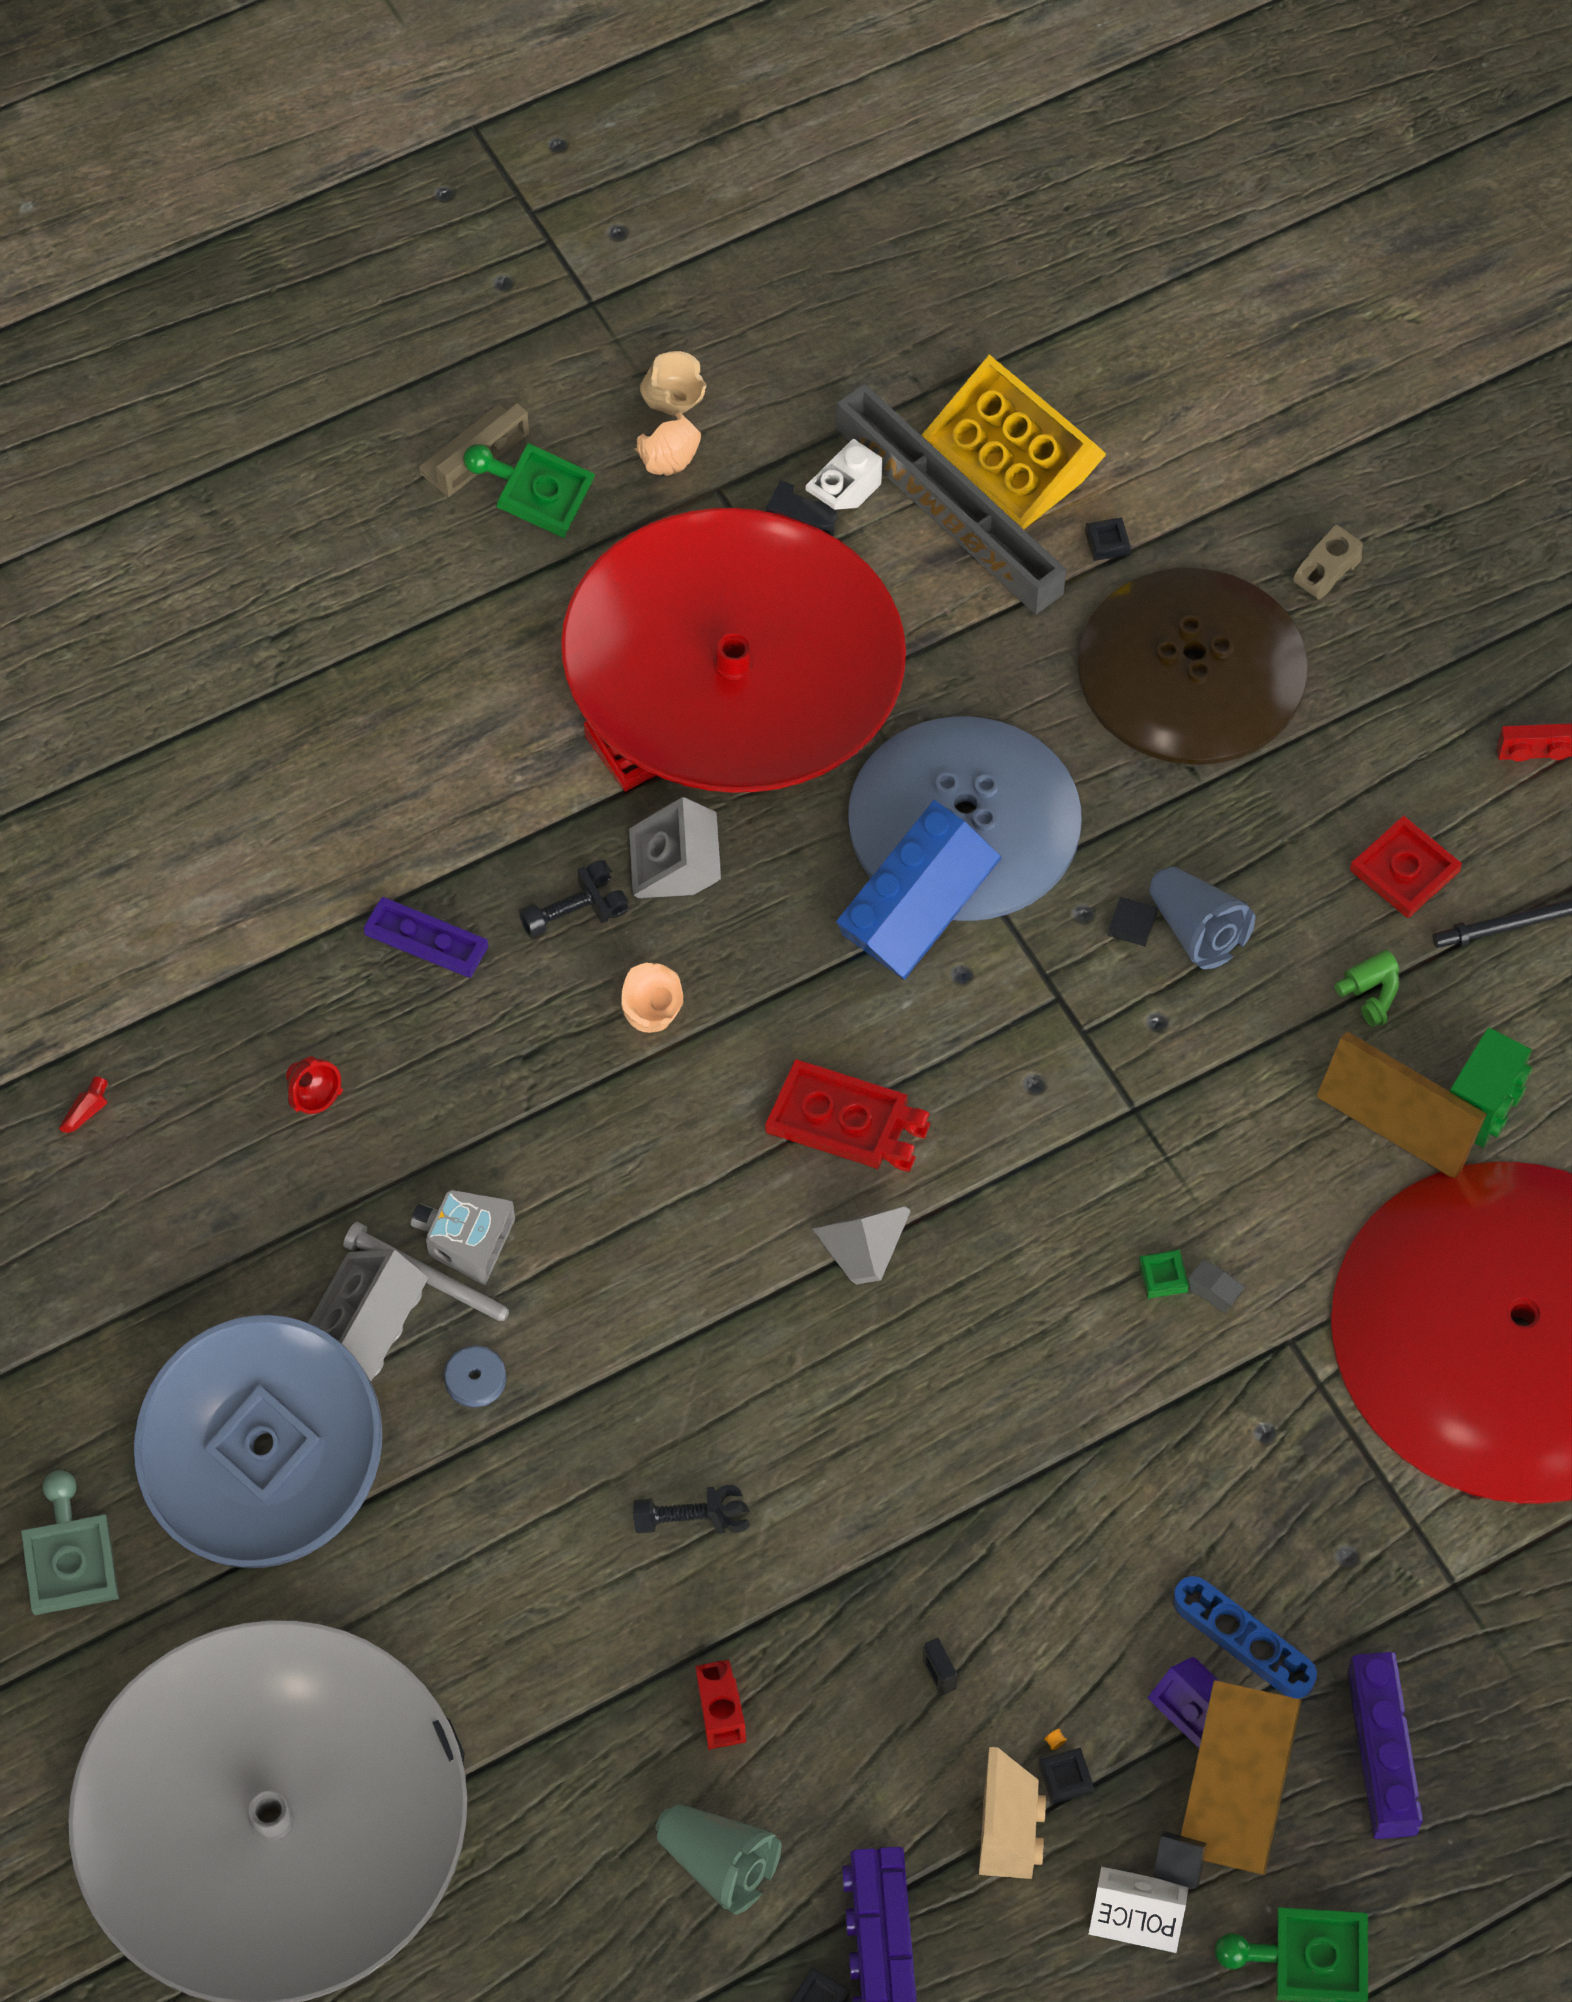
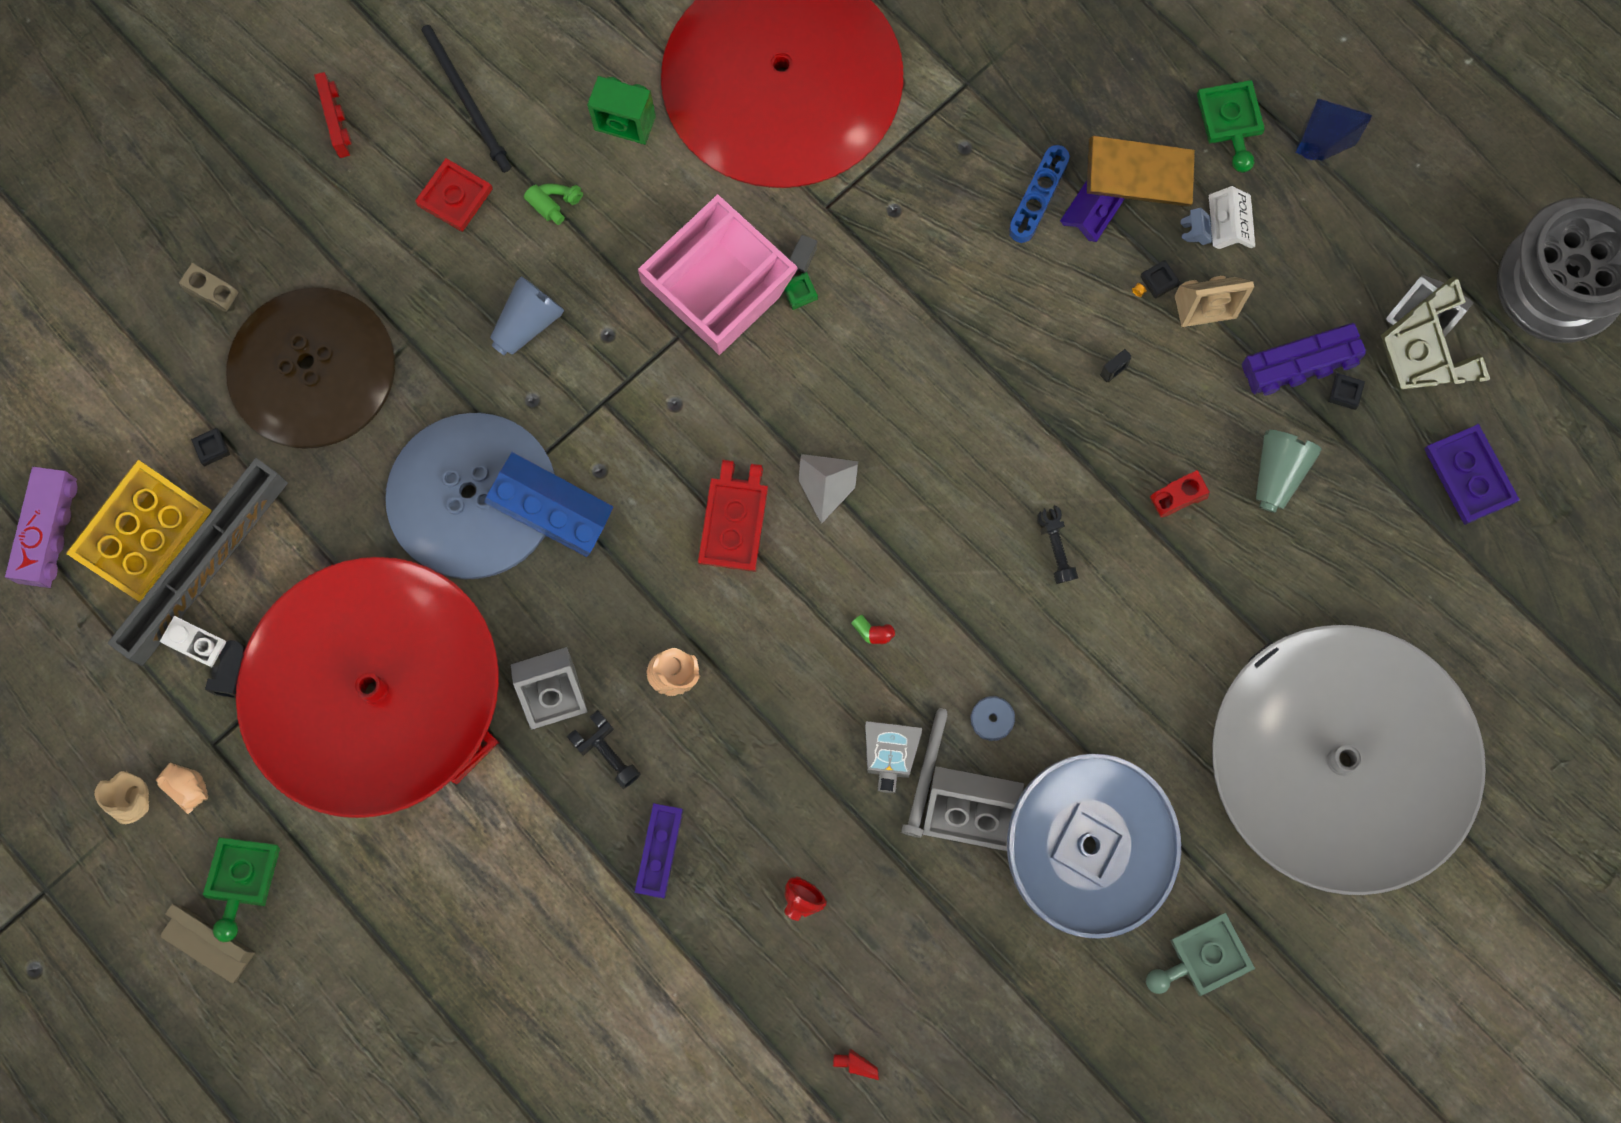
camera: 100 degrees left, 15 degrees up
black tile [1108,897,1158,947] -> none
black tile [1153,1831,1207,1889] -> none
pearl gold tile [1316,1031,1487,1178] -> none
dark purple brick [1347,1652,1423,1839] -> none
none -> medium lavender brick [5,467,77,588]
none -> bright pink slope [638,194,798,355]
none -> arm [851,615,895,644]
none -> sand blue tile [1181,208,1213,245]

